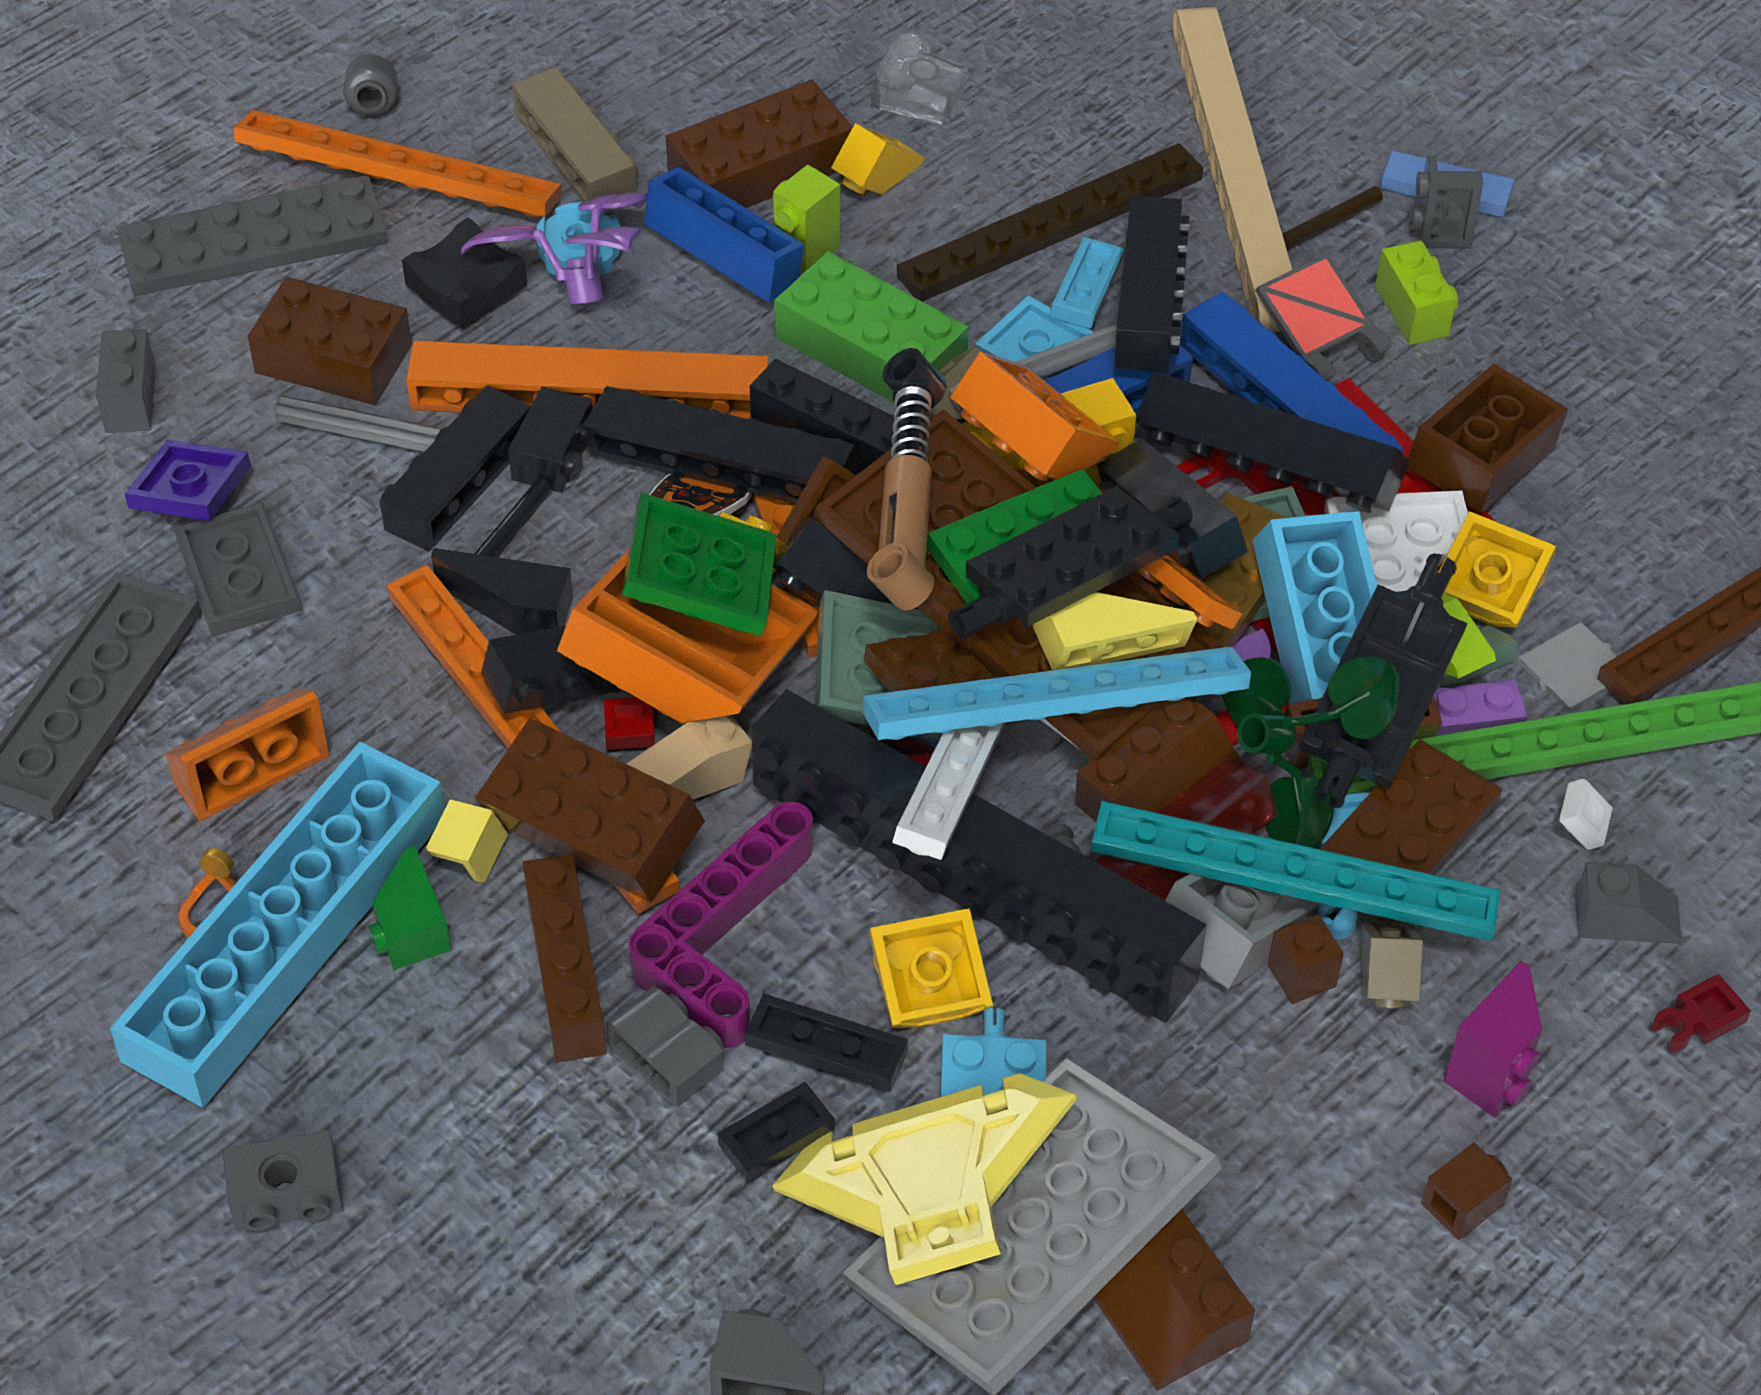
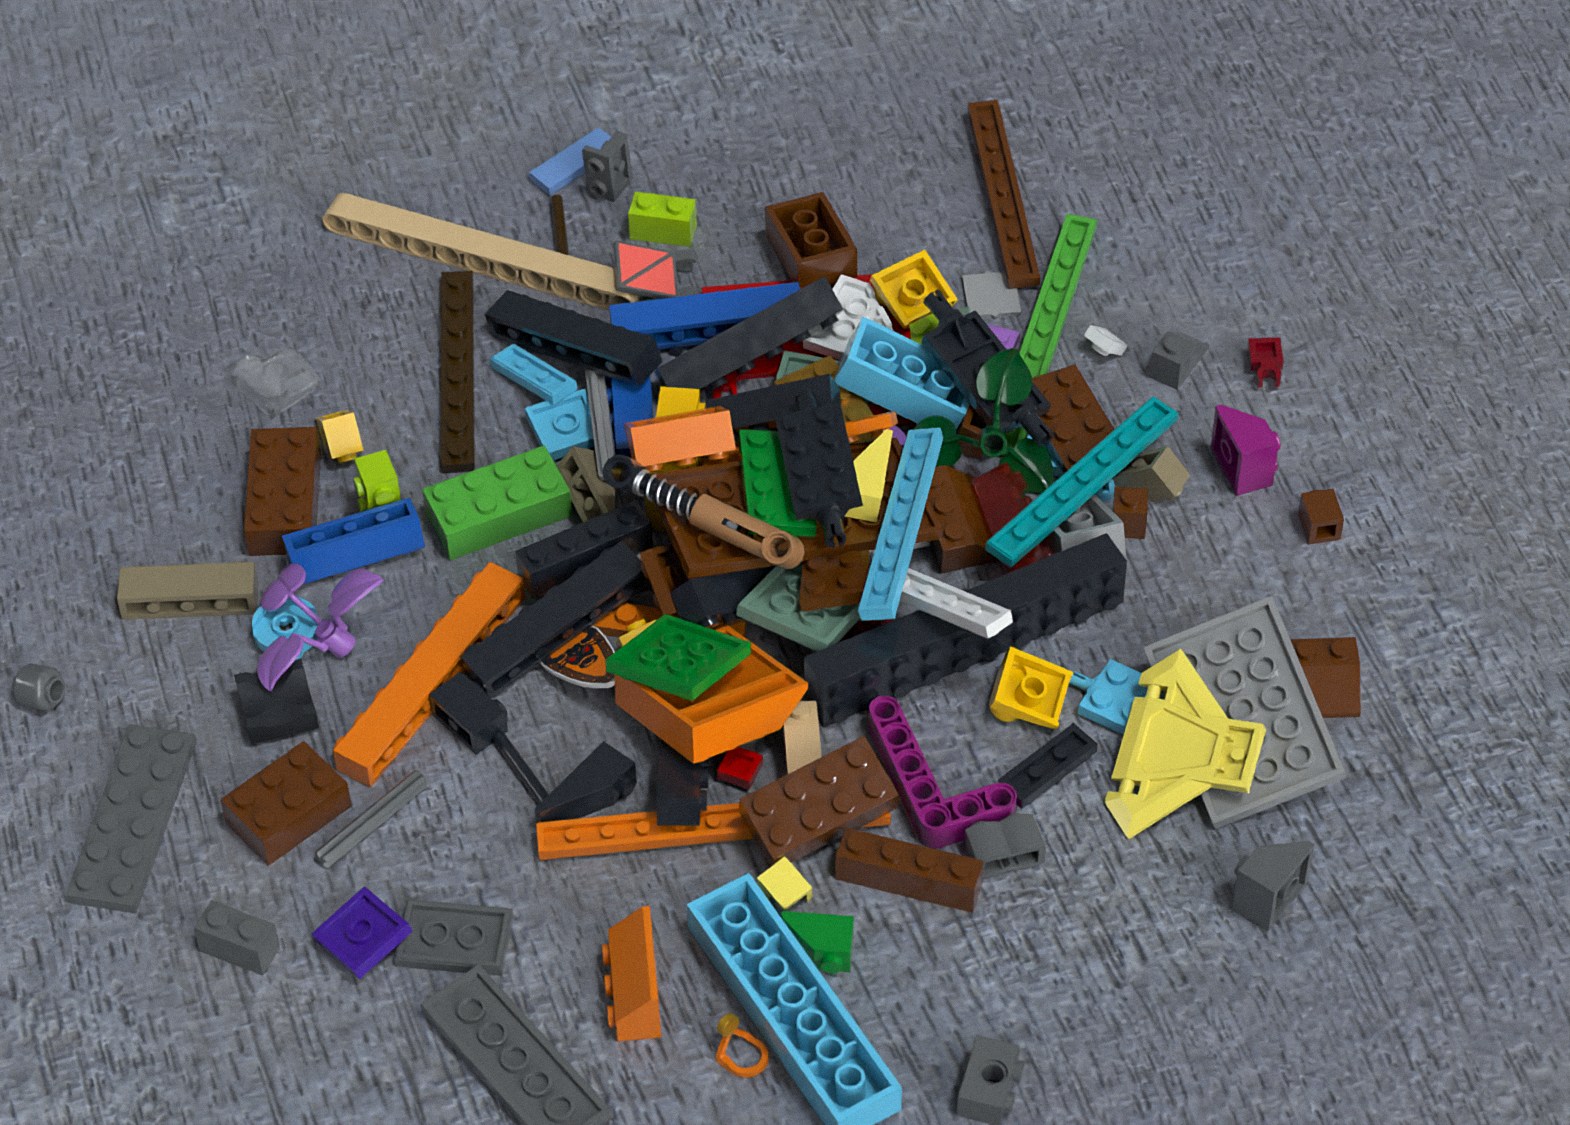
camera: 60 degrees left, 0 degrees up
orange plate [234,110,561,217] -> none
black brick [379,385,531,552] -> none
black plate [717,1082,835,1182] -> none

